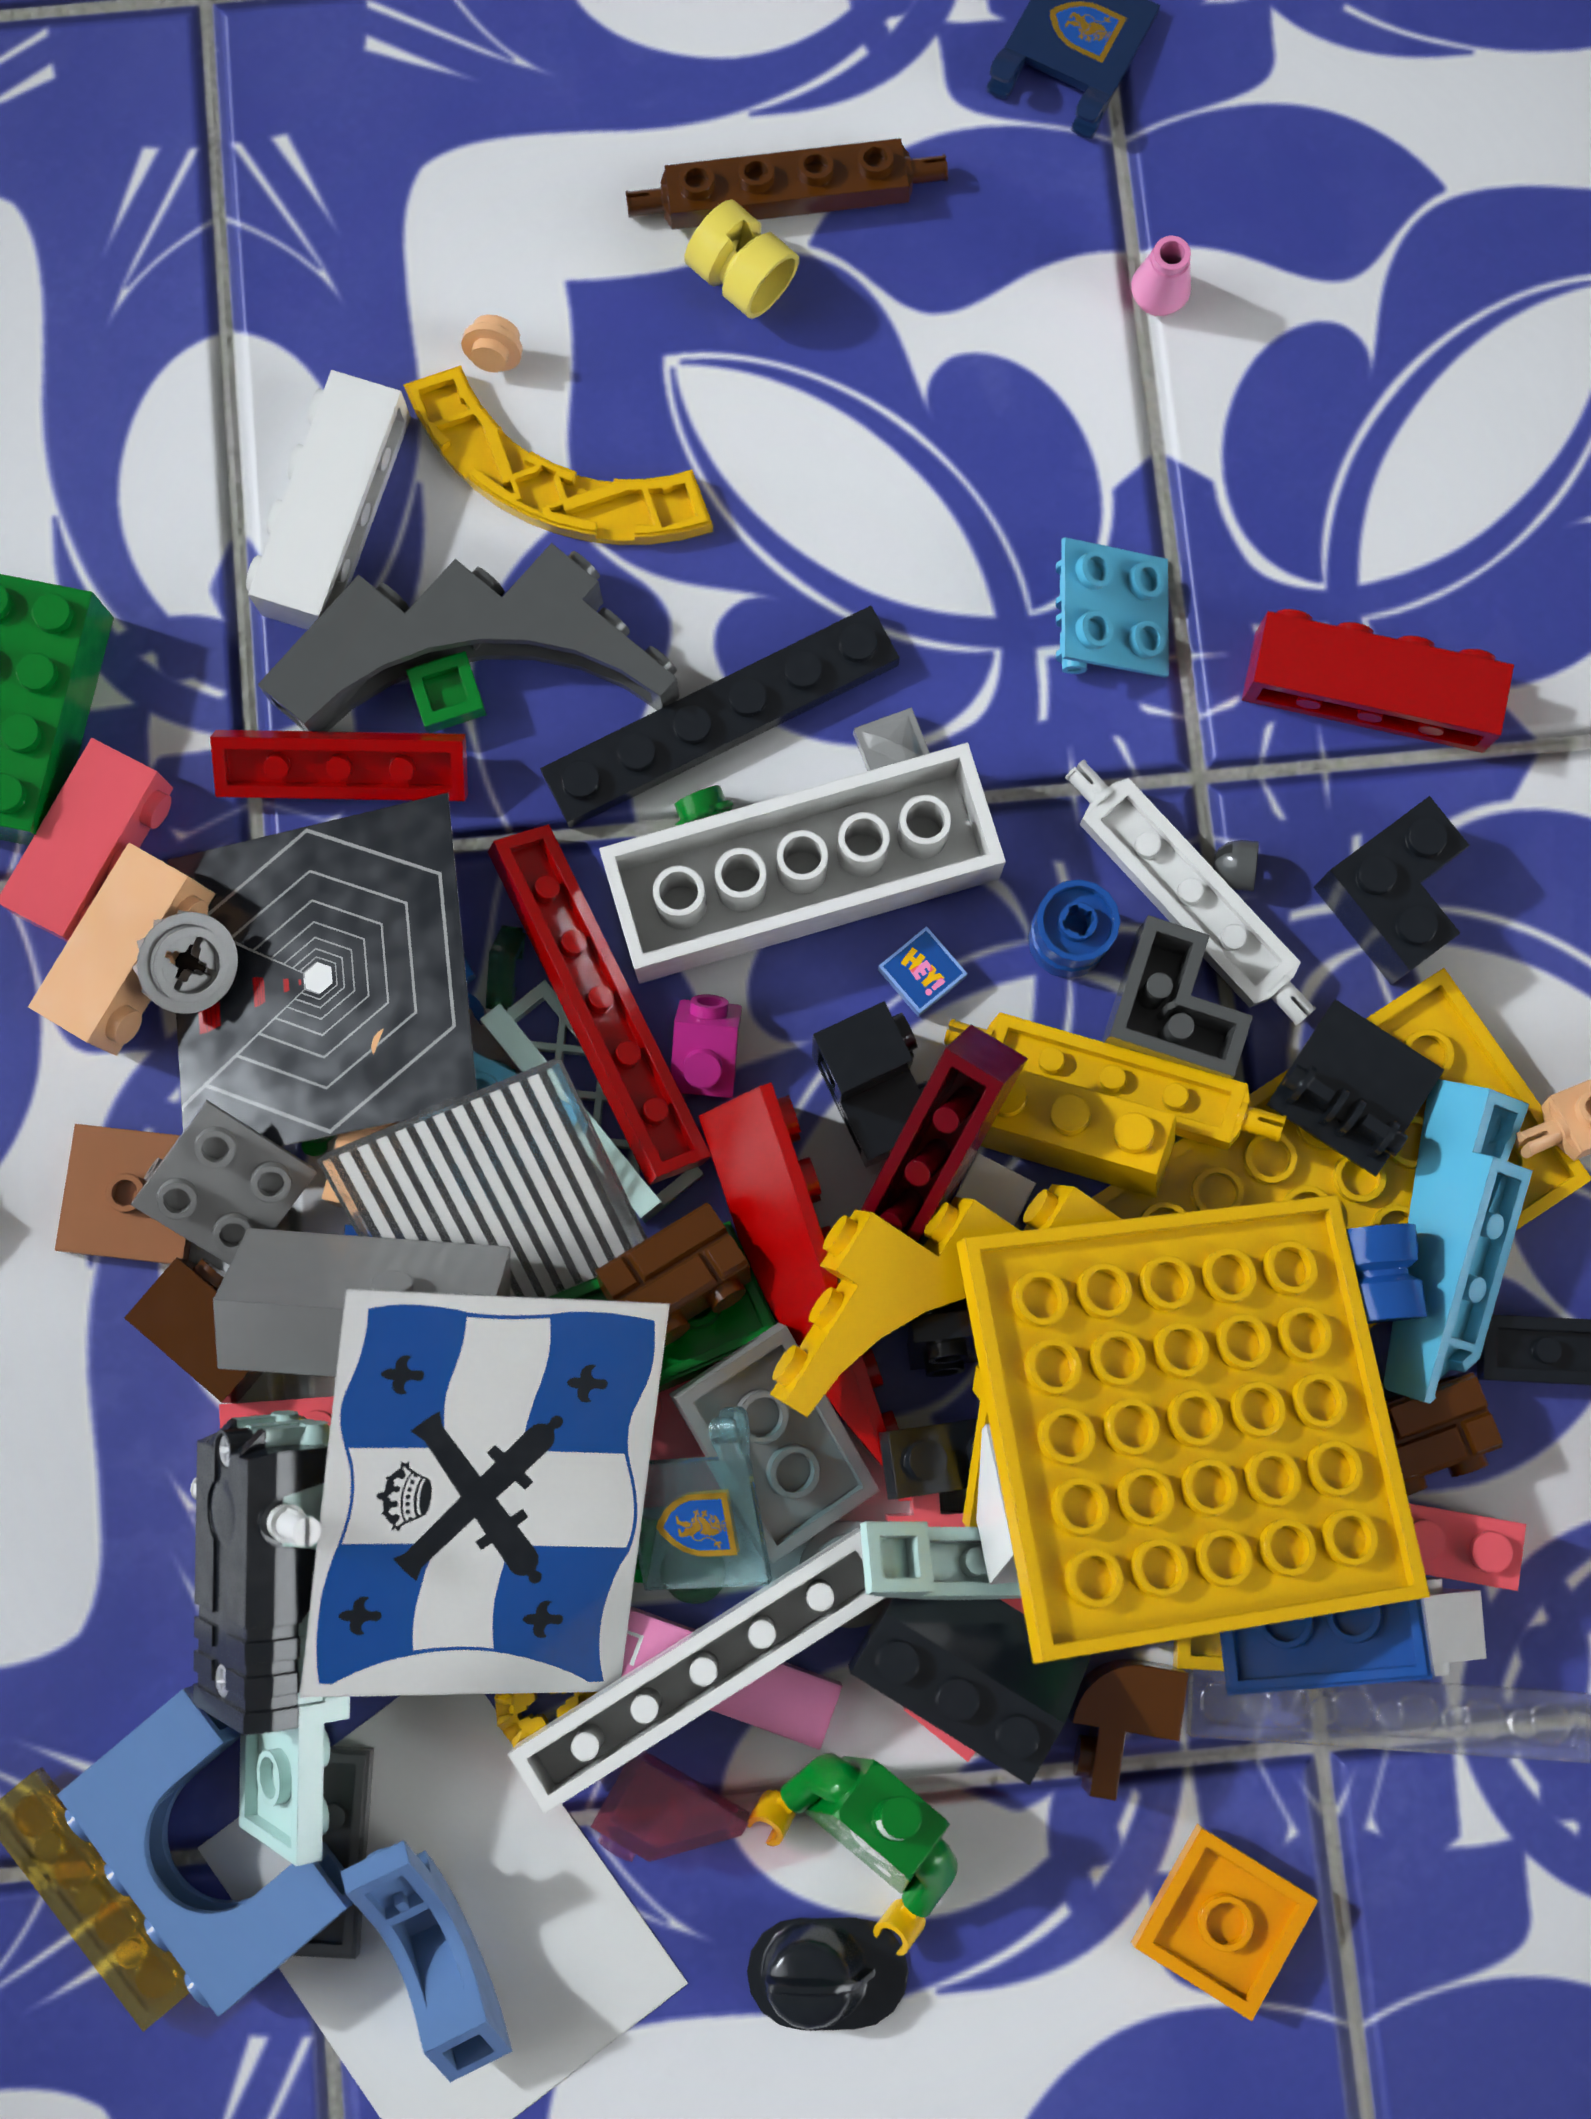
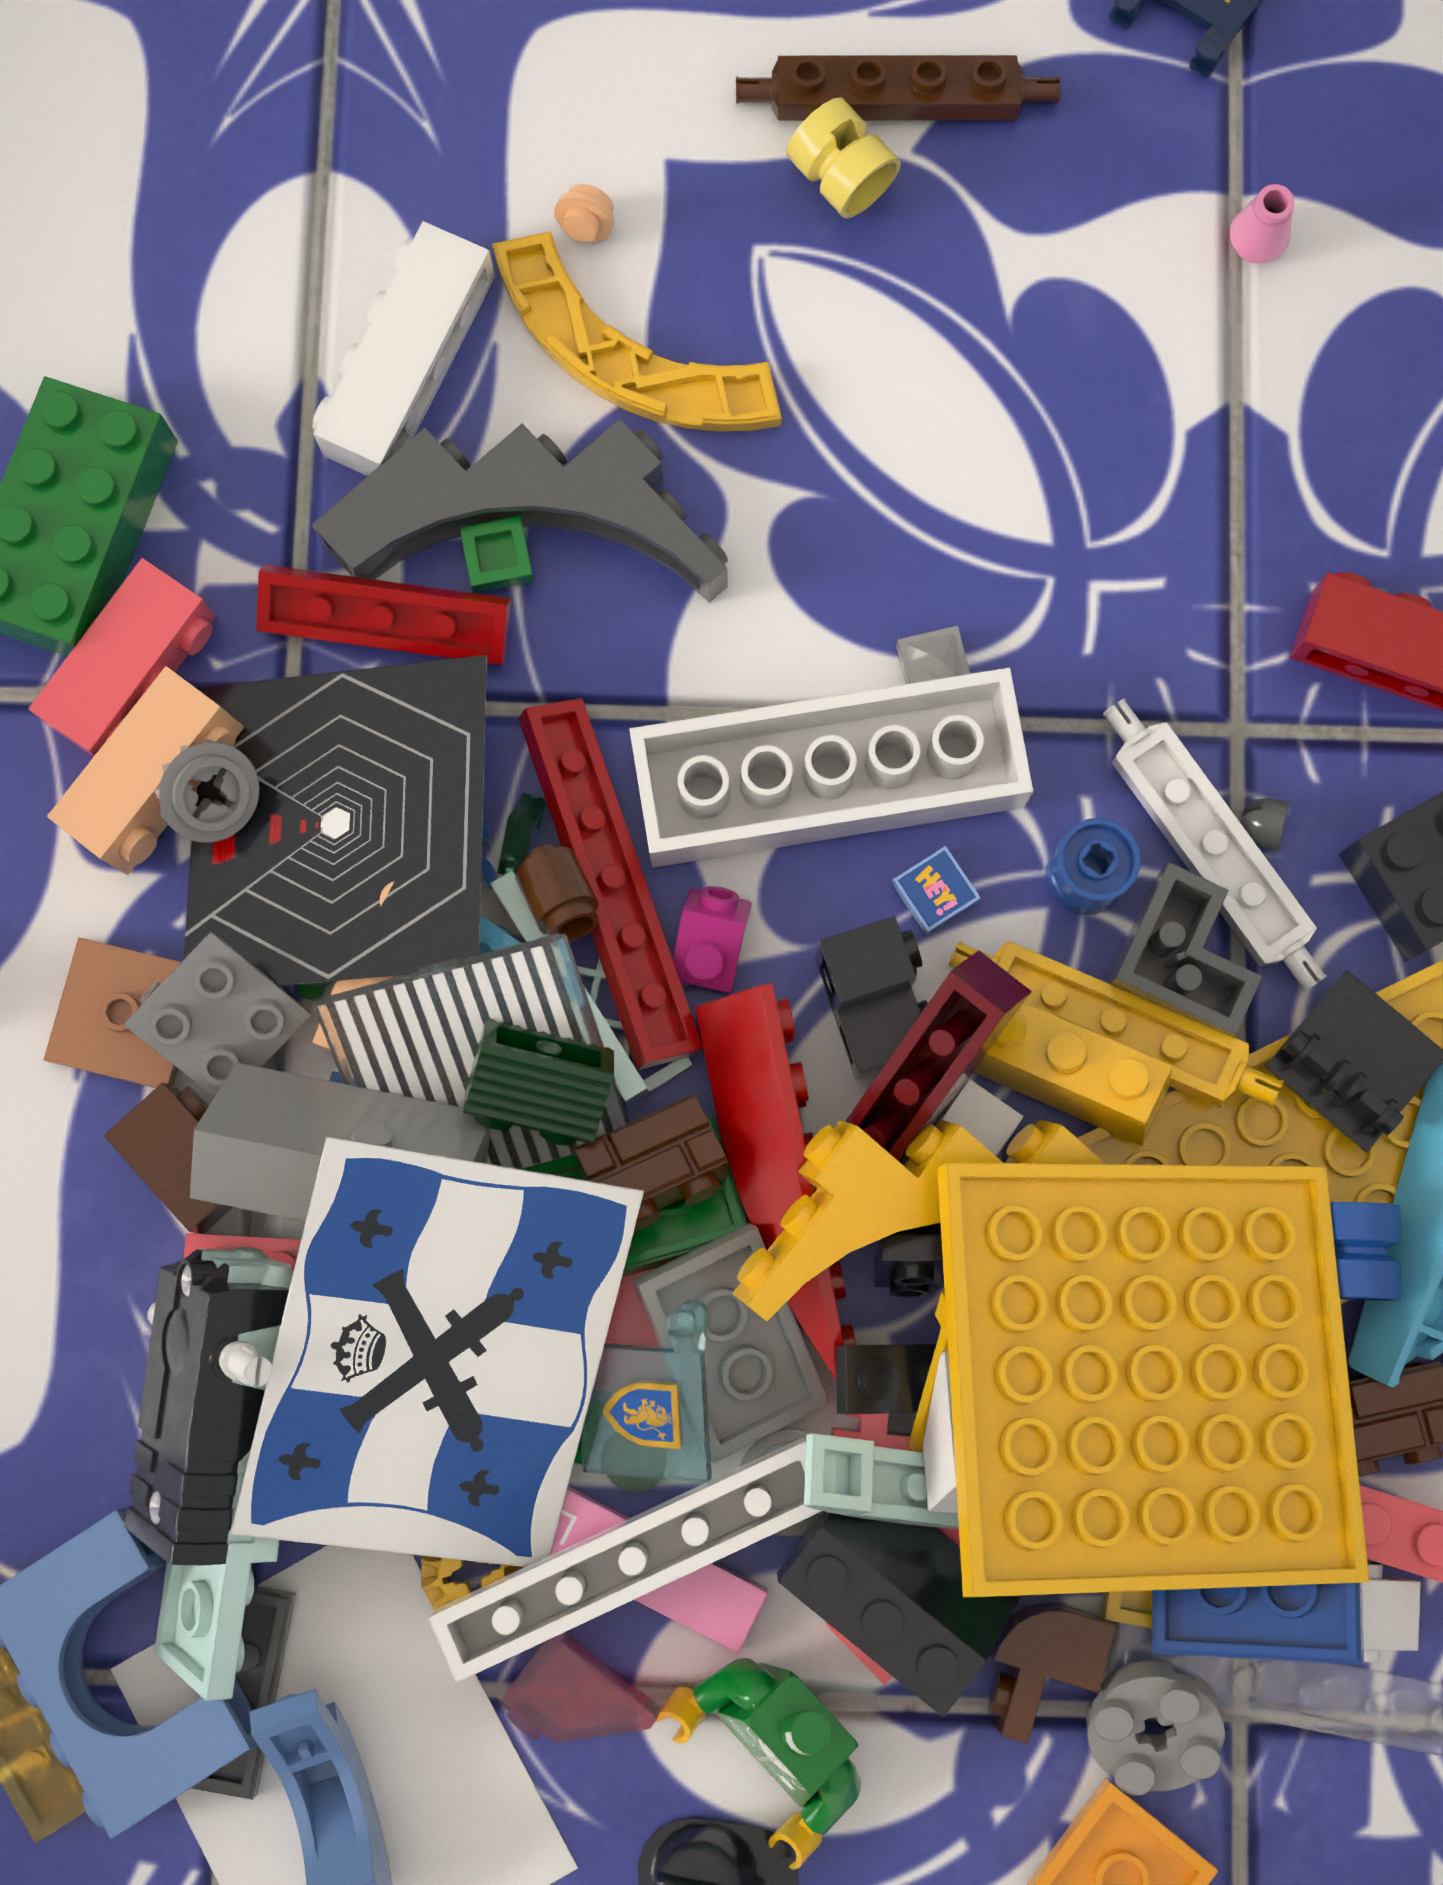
camera: 10 degrees right, 0 degrees up
black plate [540,605,900,828] -> none
green plate [674,785,733,826] -> none
medium azure hinge [1056,537,1169,678] -> none
none -> dark green brick [463,1018,614,1146]
none -> reddish brown brick [515,844,599,944]
none -> light grey plate [1086,1660,1225,1796]

